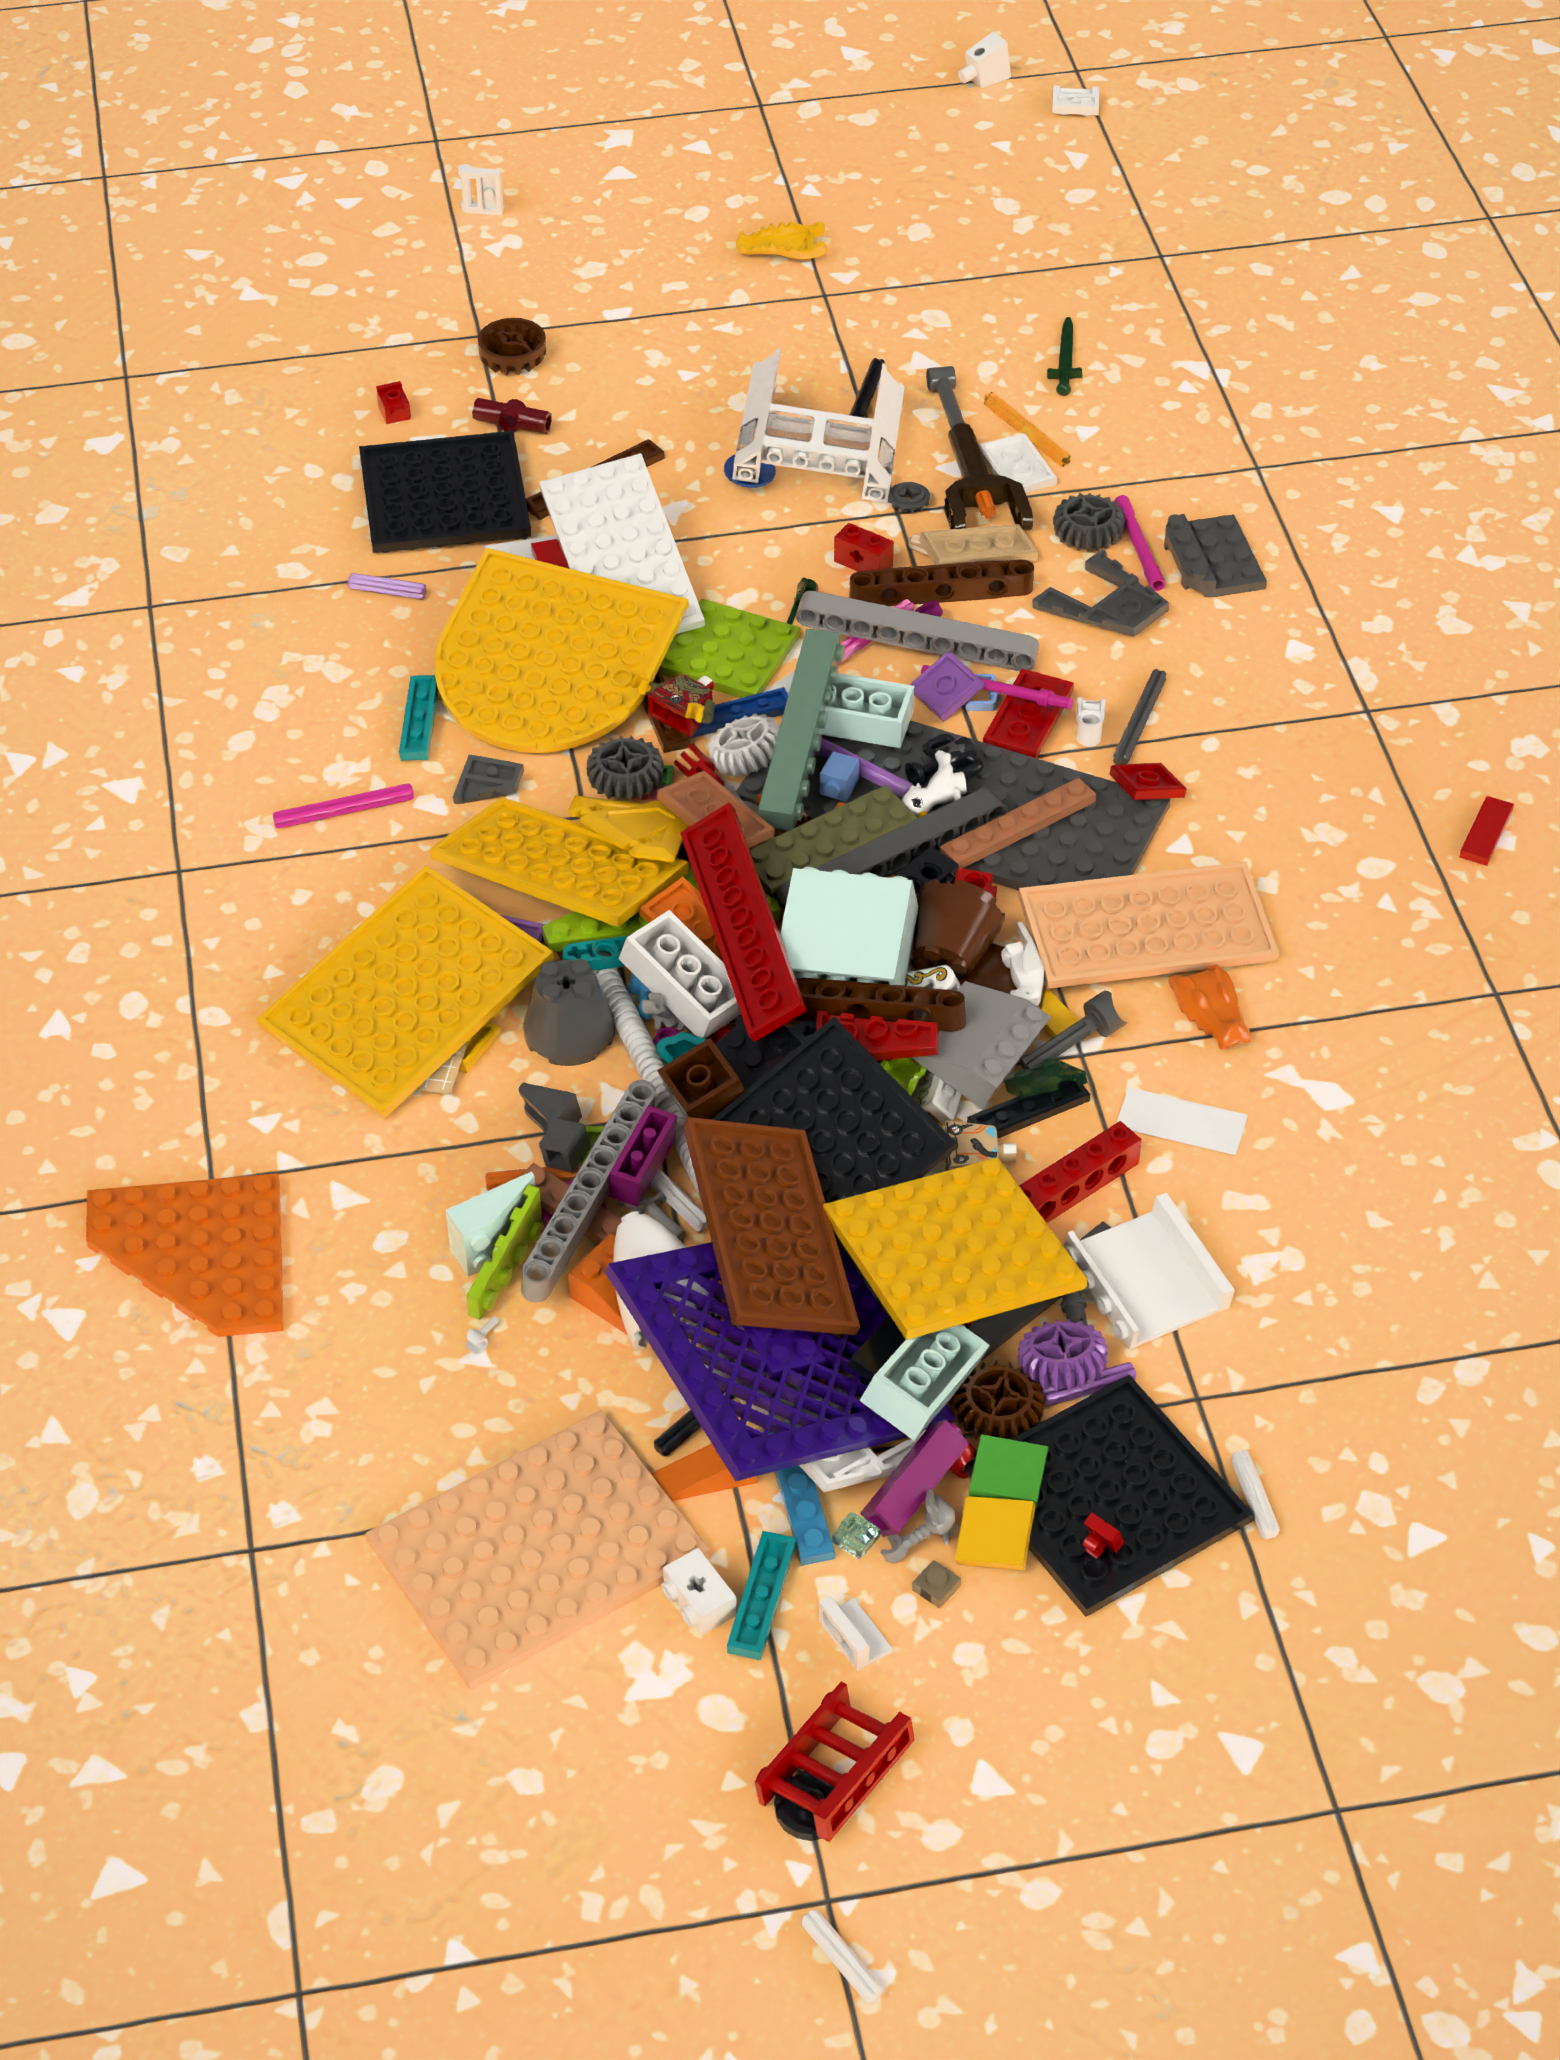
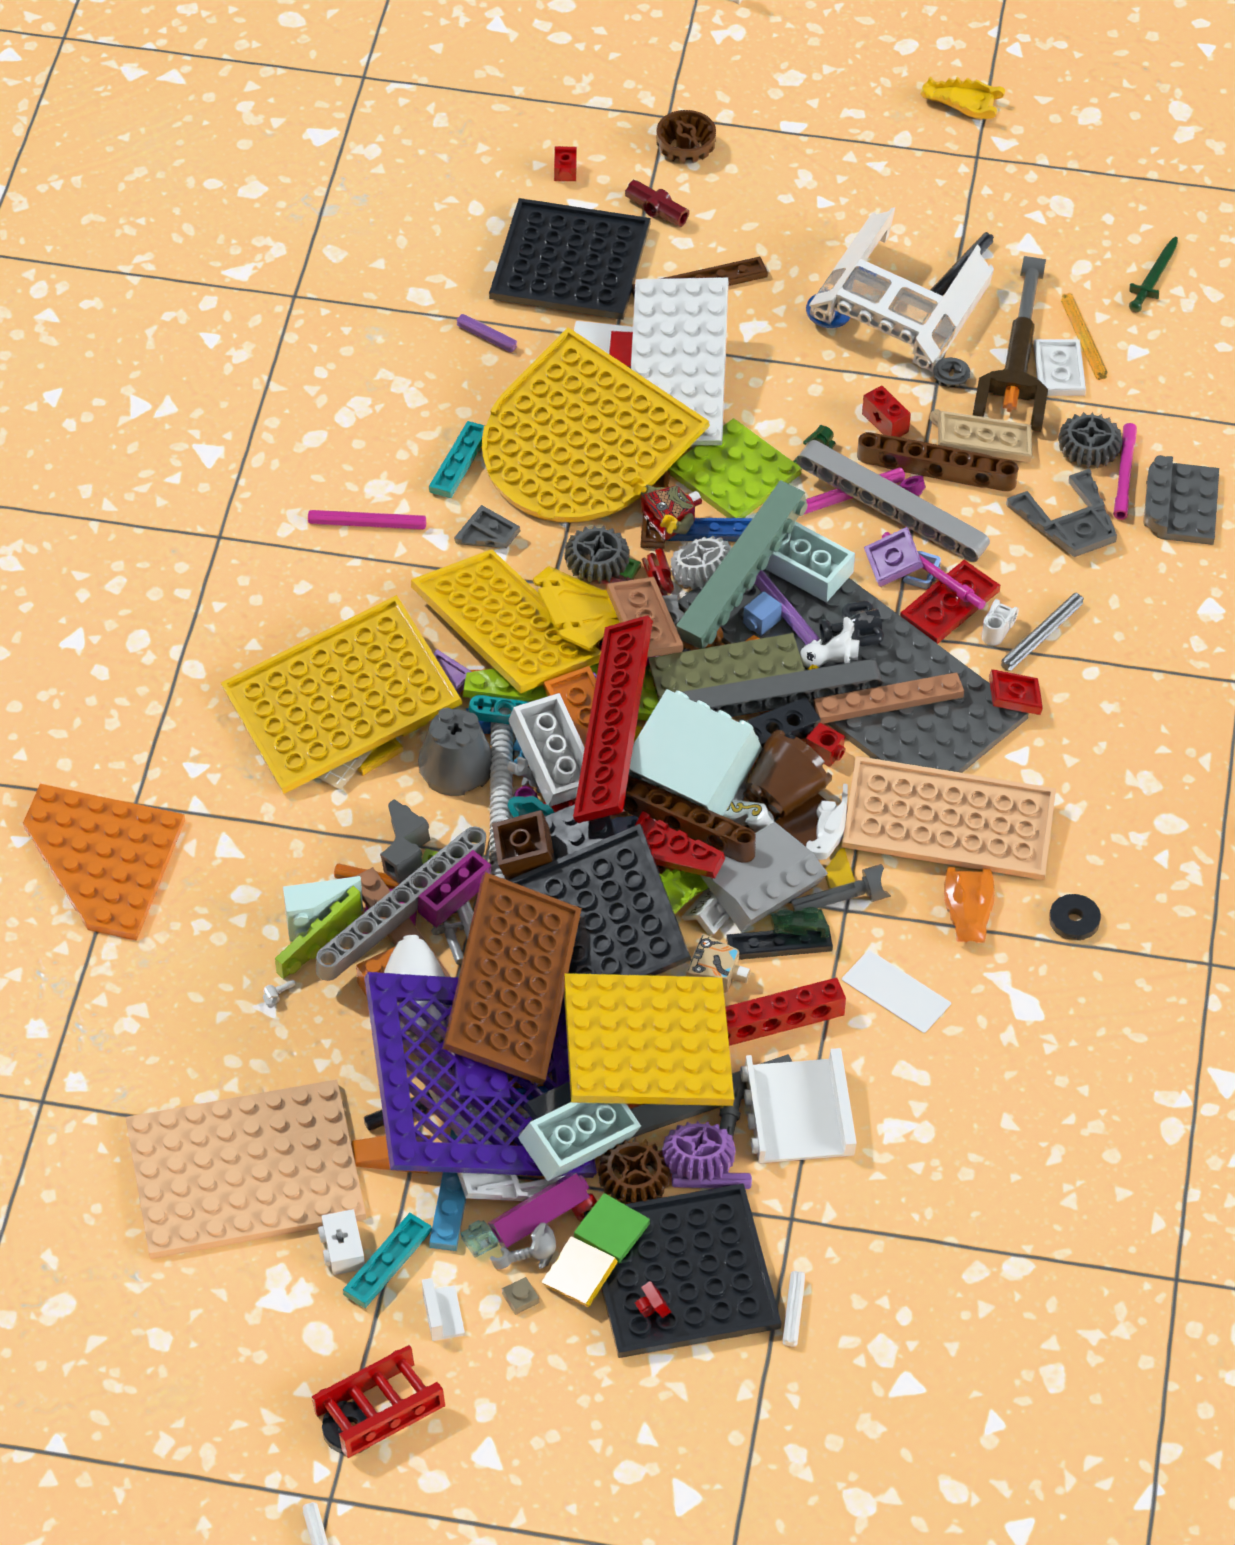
camera: 20 degrees right, 5 degrees up
none -> black tile [1049,894,1101,940]

